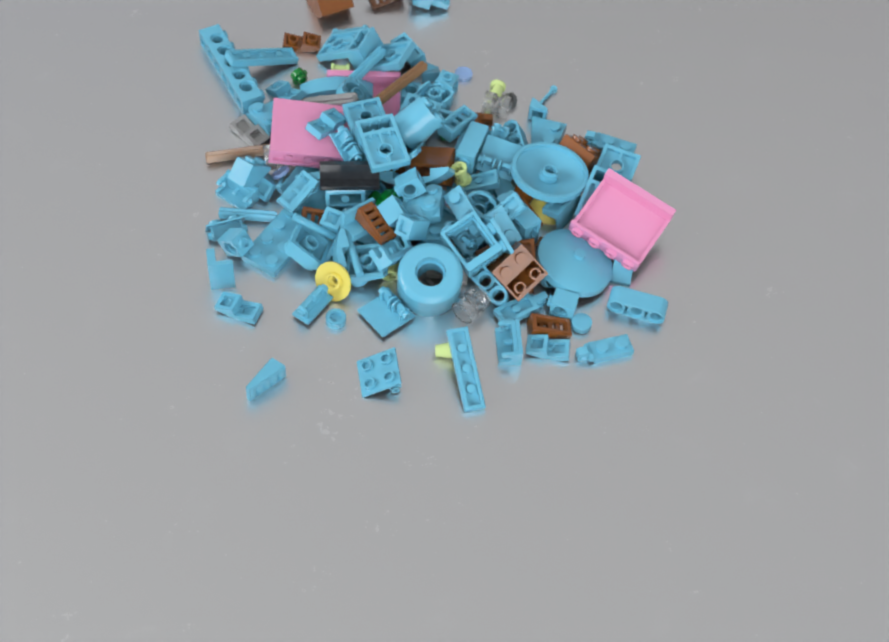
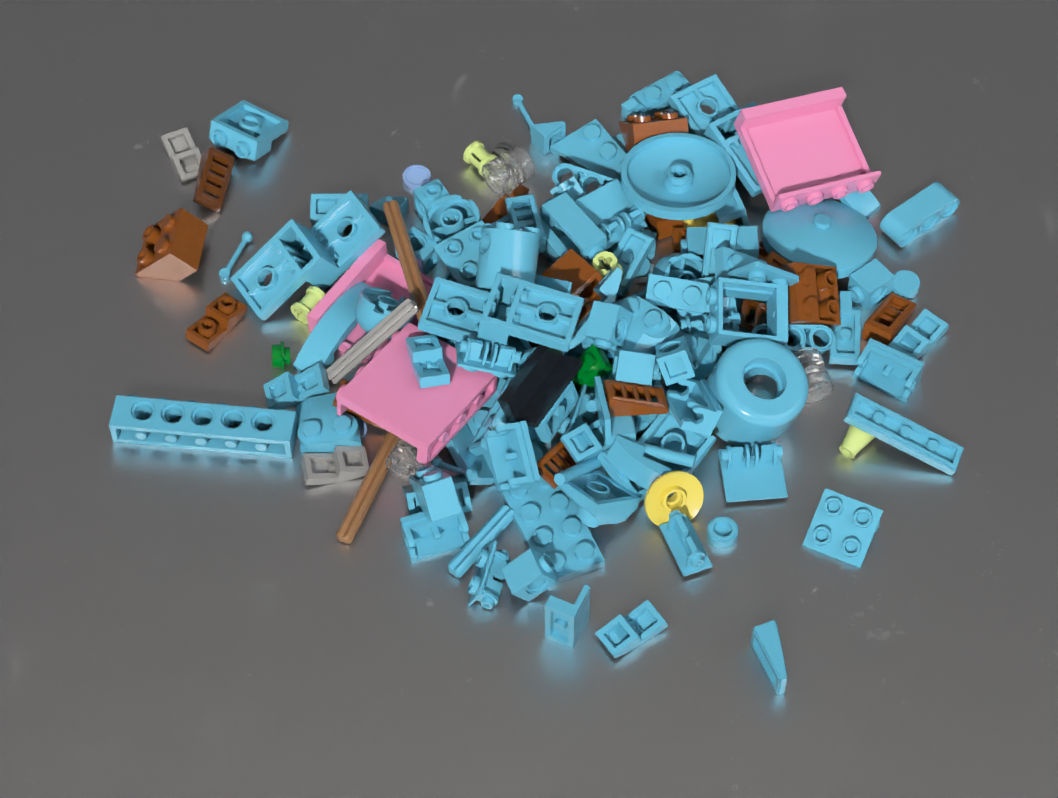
camera: 50 degrees left, 0 degrees up
medium azure tile [225,47,299,67] -> none
light blue piece [271,165,290,180] -> none
medium azure axle [347,46,386,81] -> none
medium azure hinge [575,334,634,364] -> none

